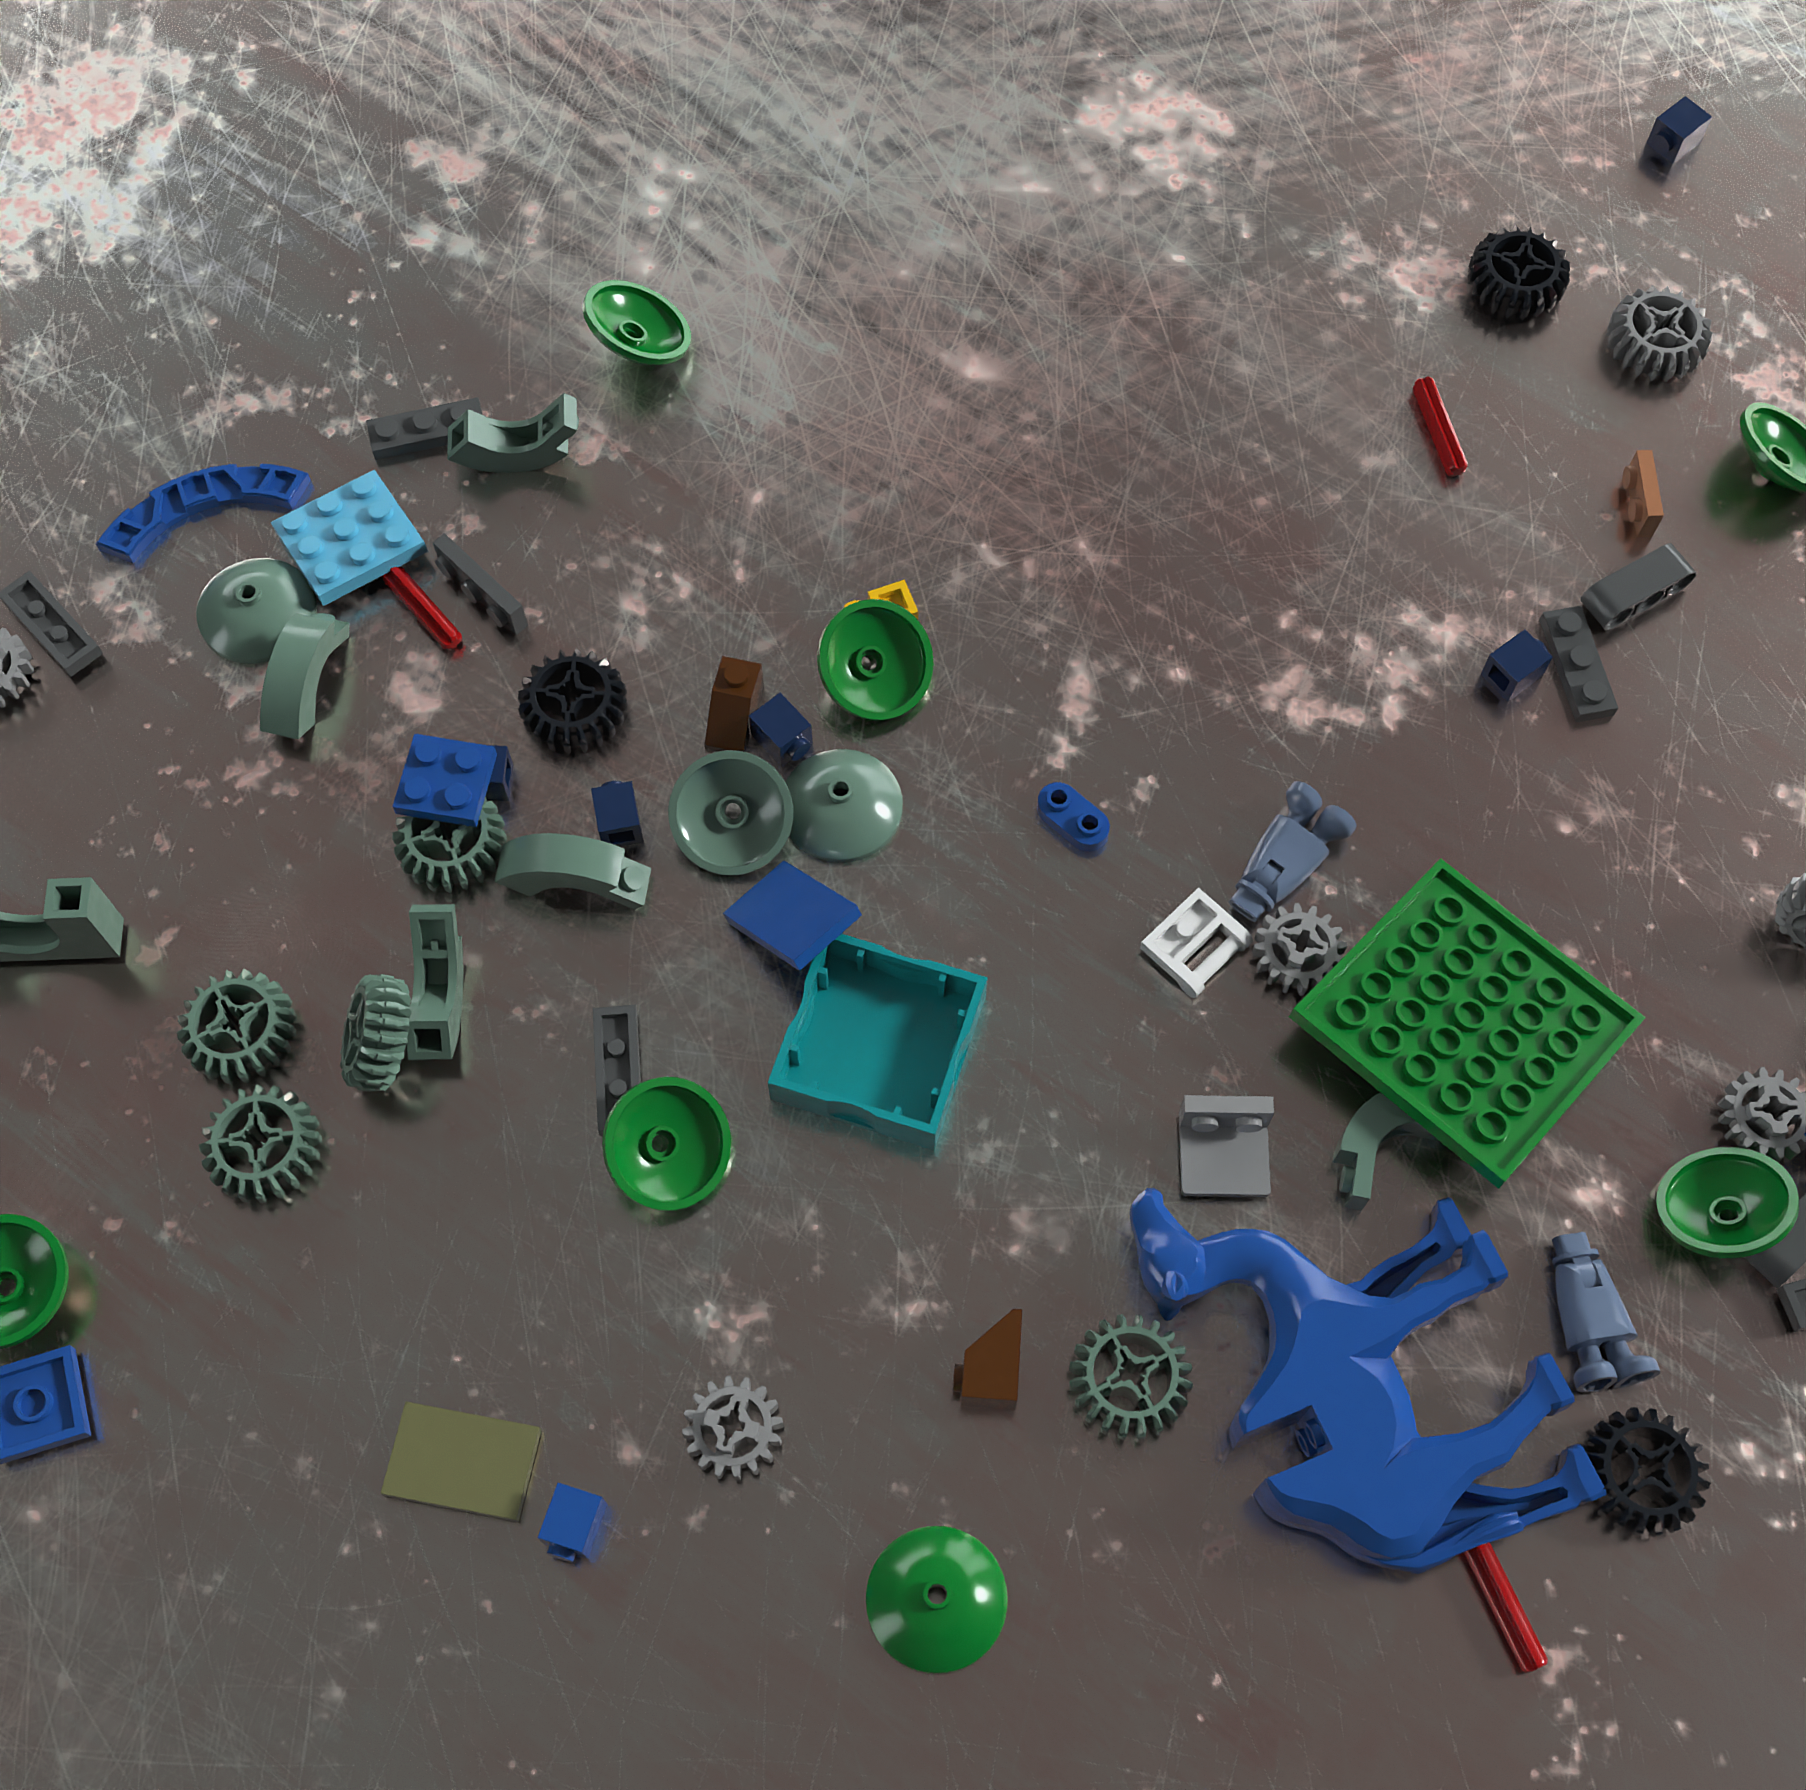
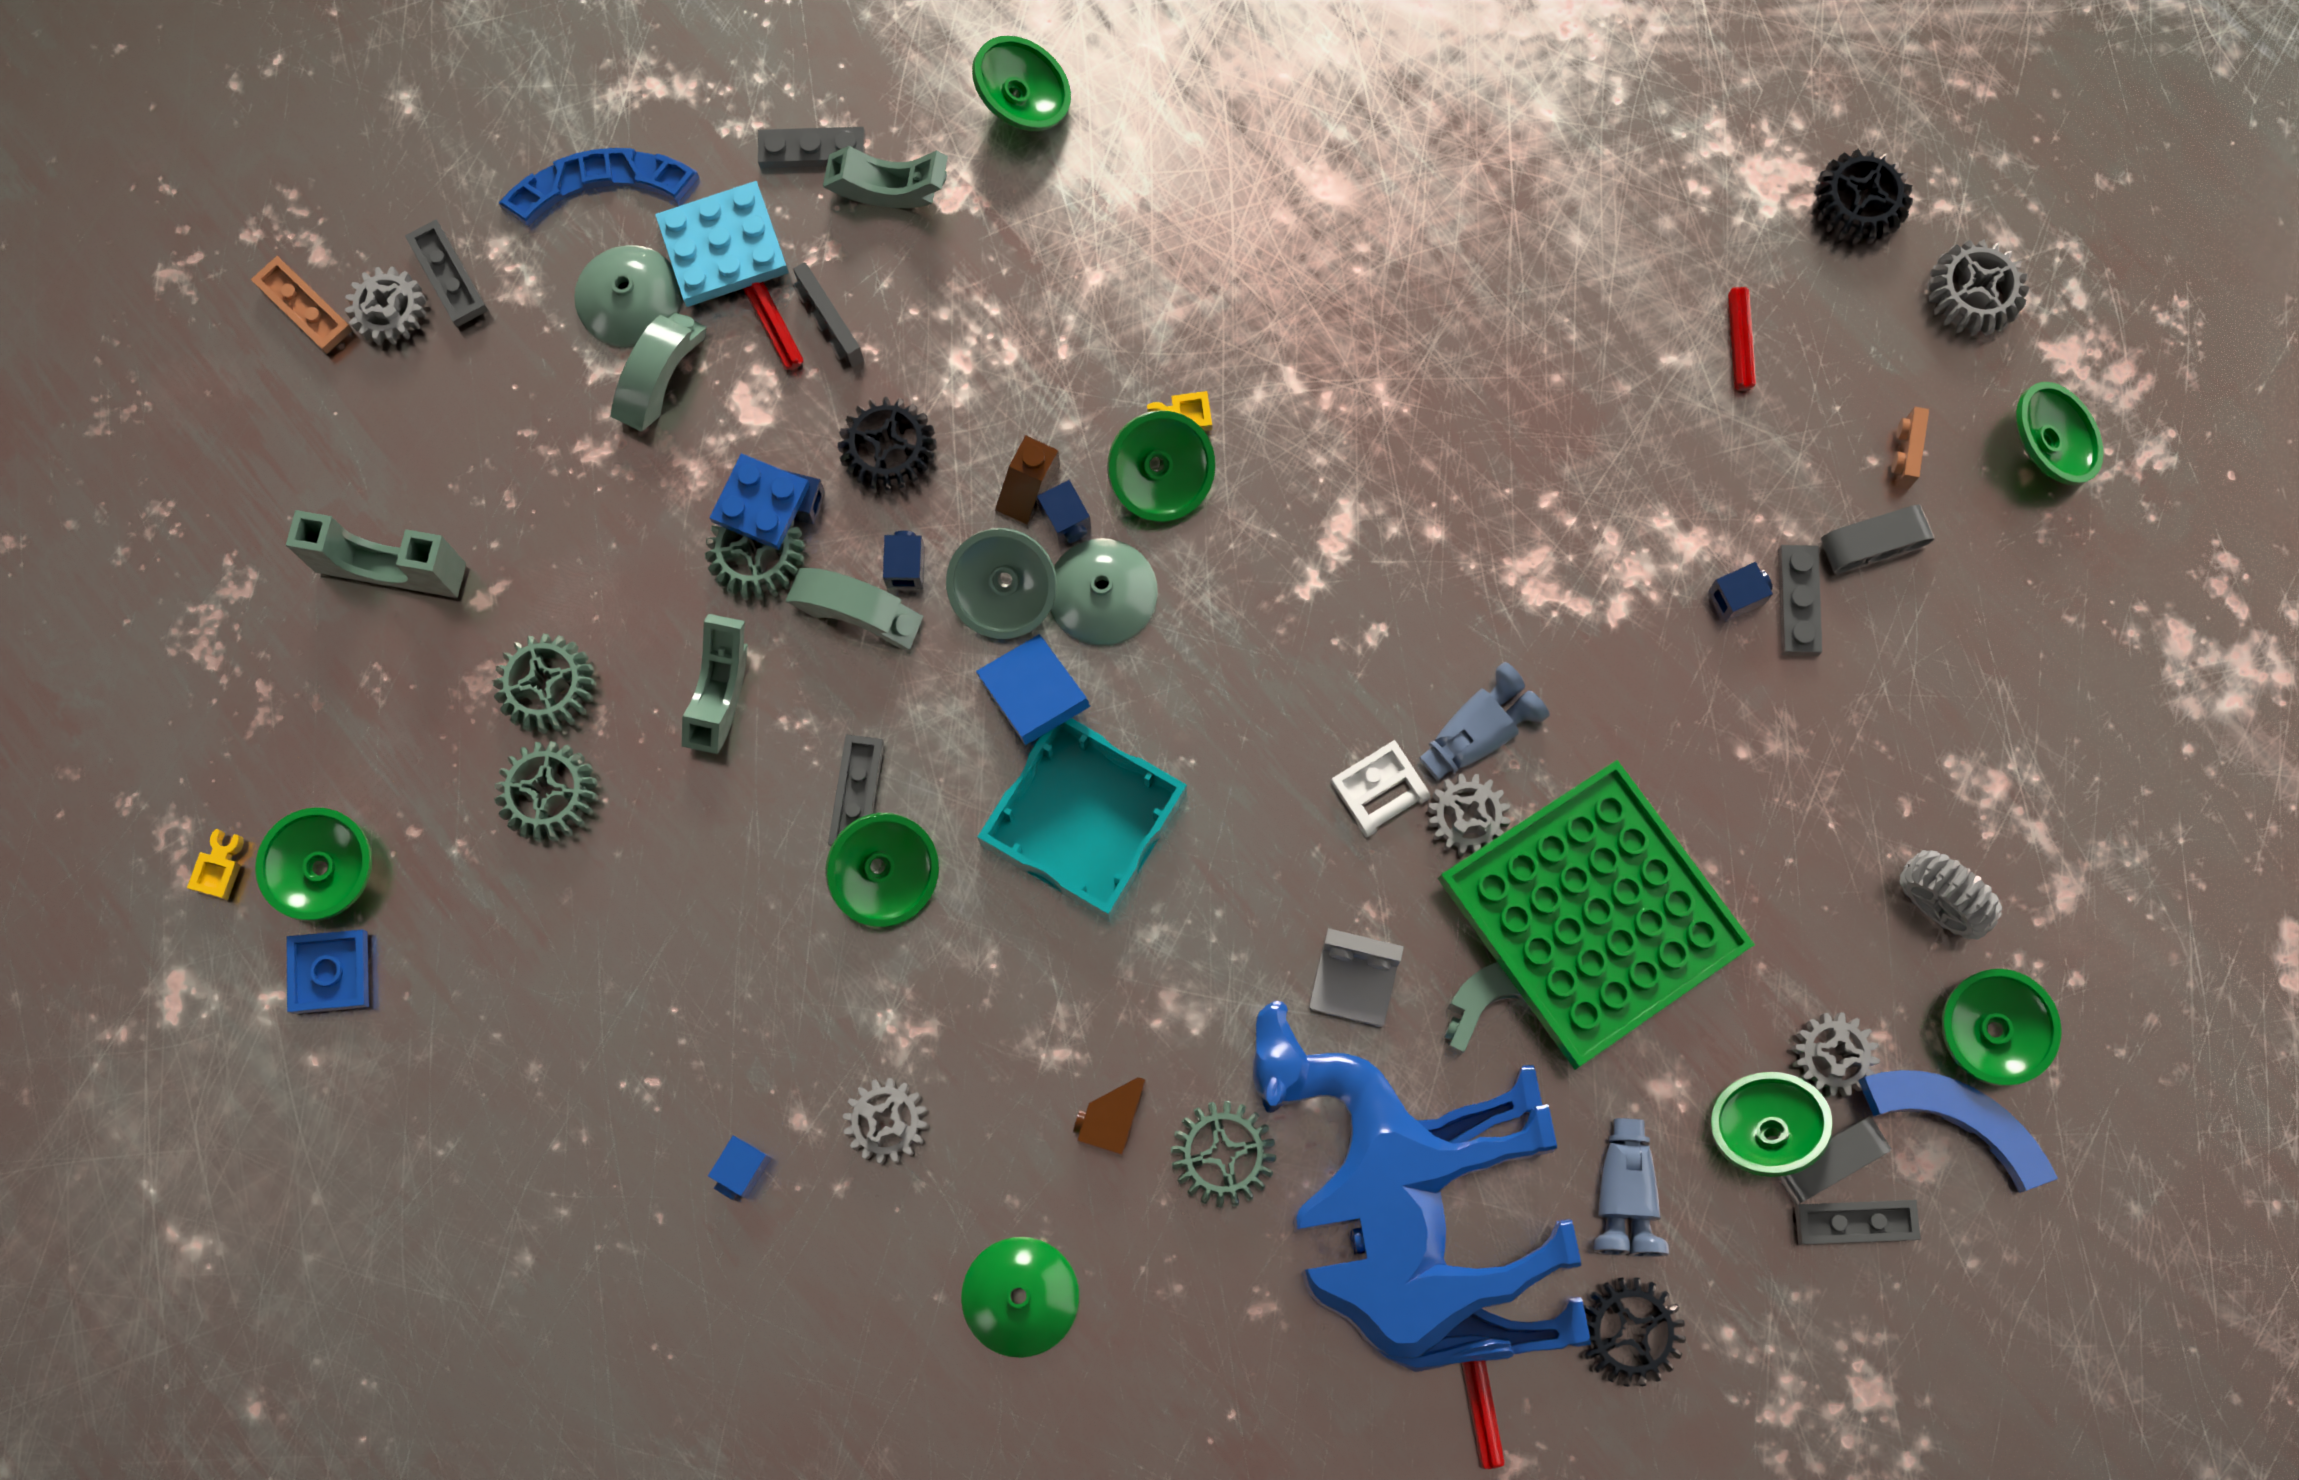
camera: 15 degrees right, 10 degrees up
sand green gear [340,974,412,1092] -> none
olive tile [380,1401,541,1522] -> none
blue plate [1037,782,1110,852] -> none
dark blue brick [1646,96,1712,164] -> none

